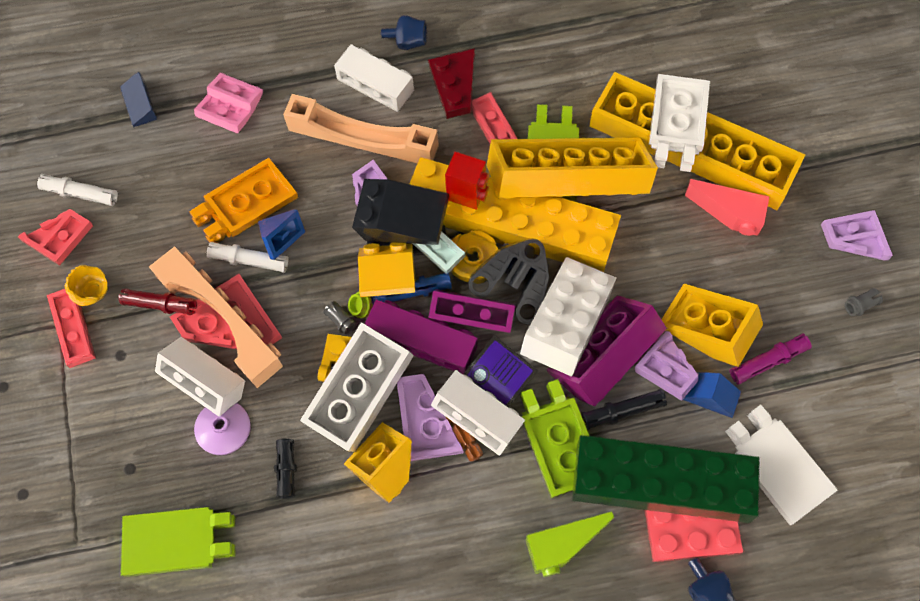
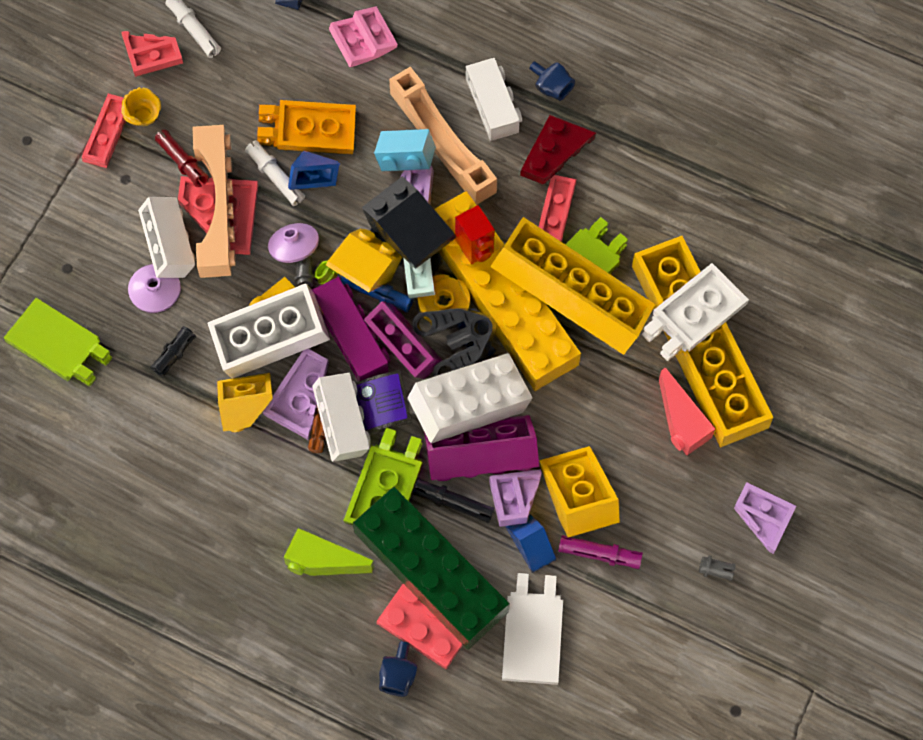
camera: 35 degrees right, 0 degrees up
none -> lavender dish [268,223,319,263]
none -> medium azure brick [374,129,436,171]

